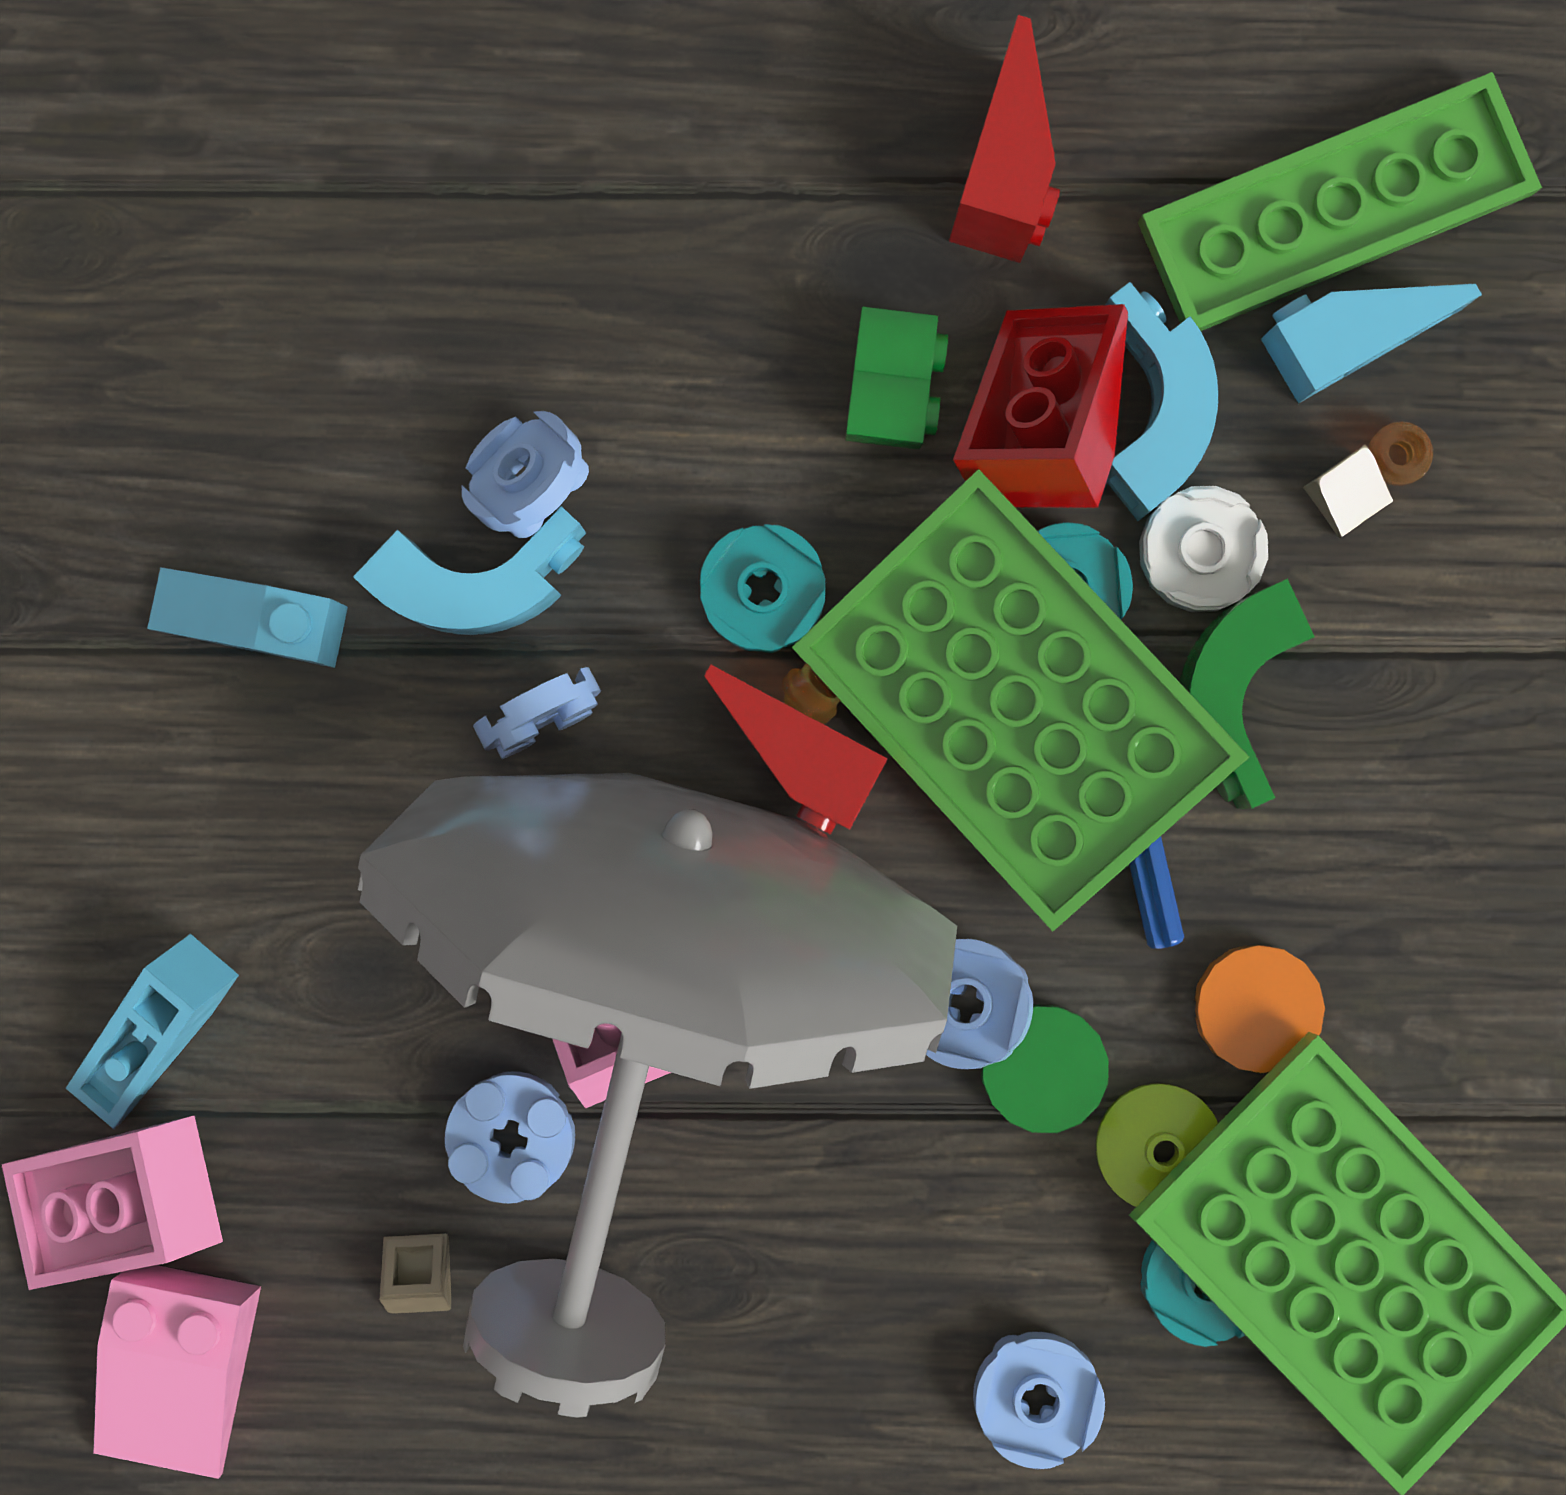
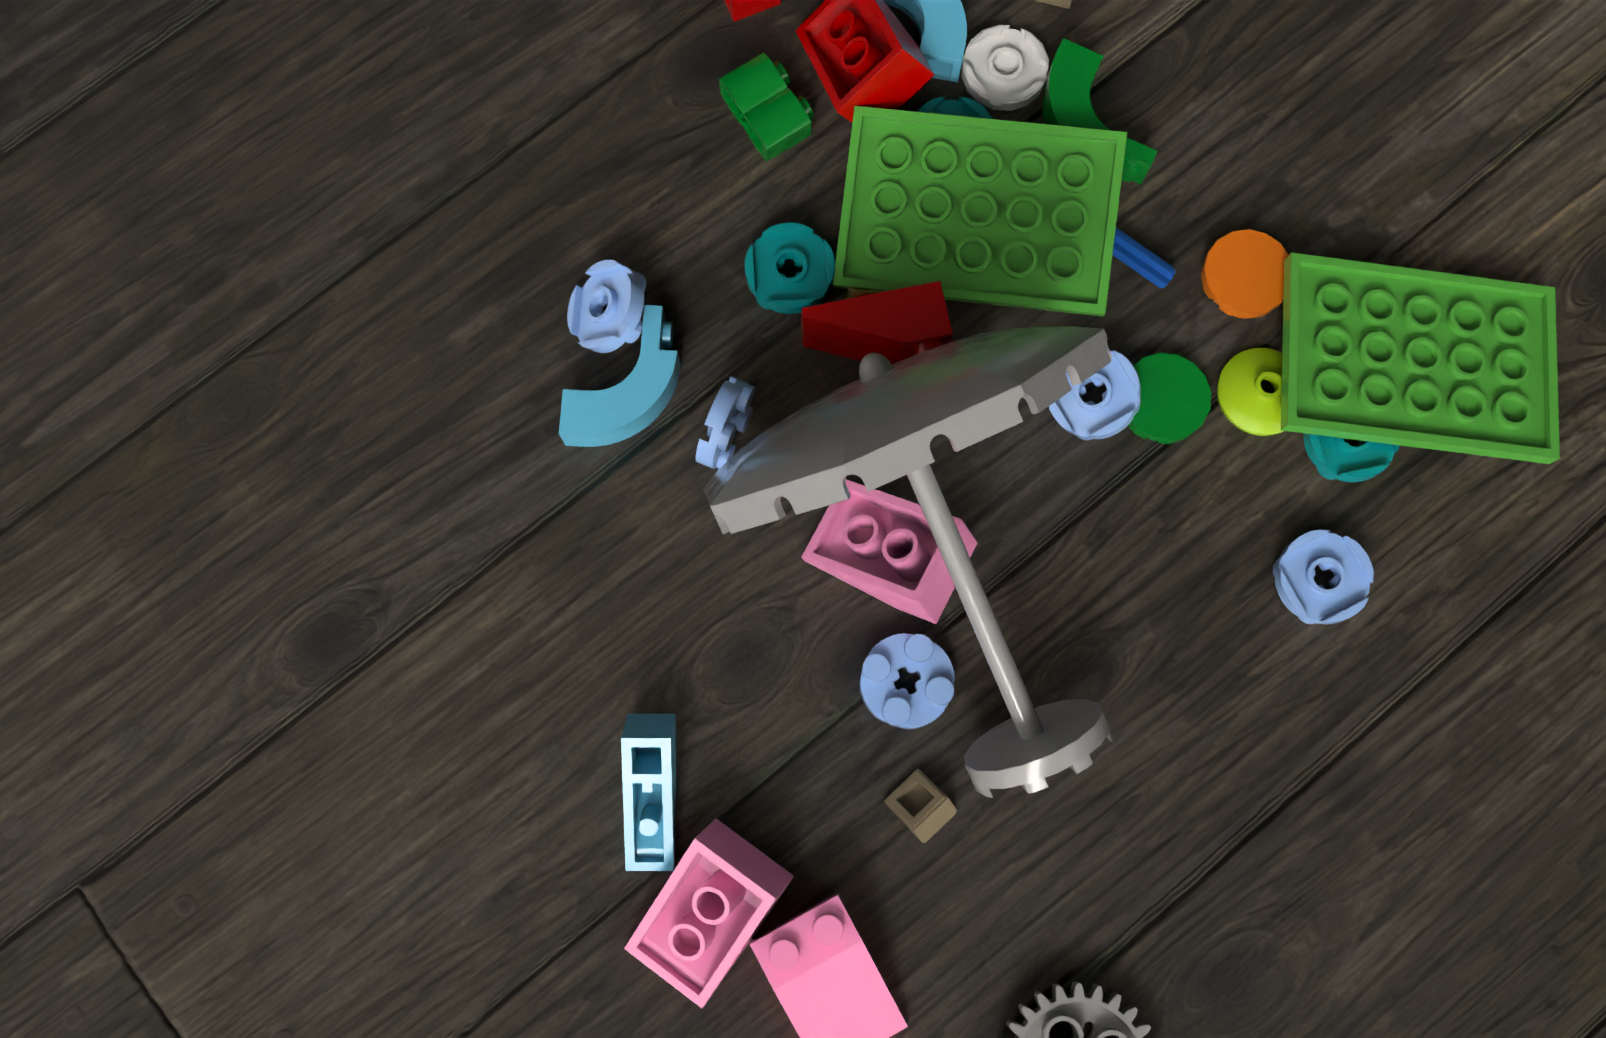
camera: 40 degrees left, 10 degrees down
medium azure slope [147,567,348,668] -> none

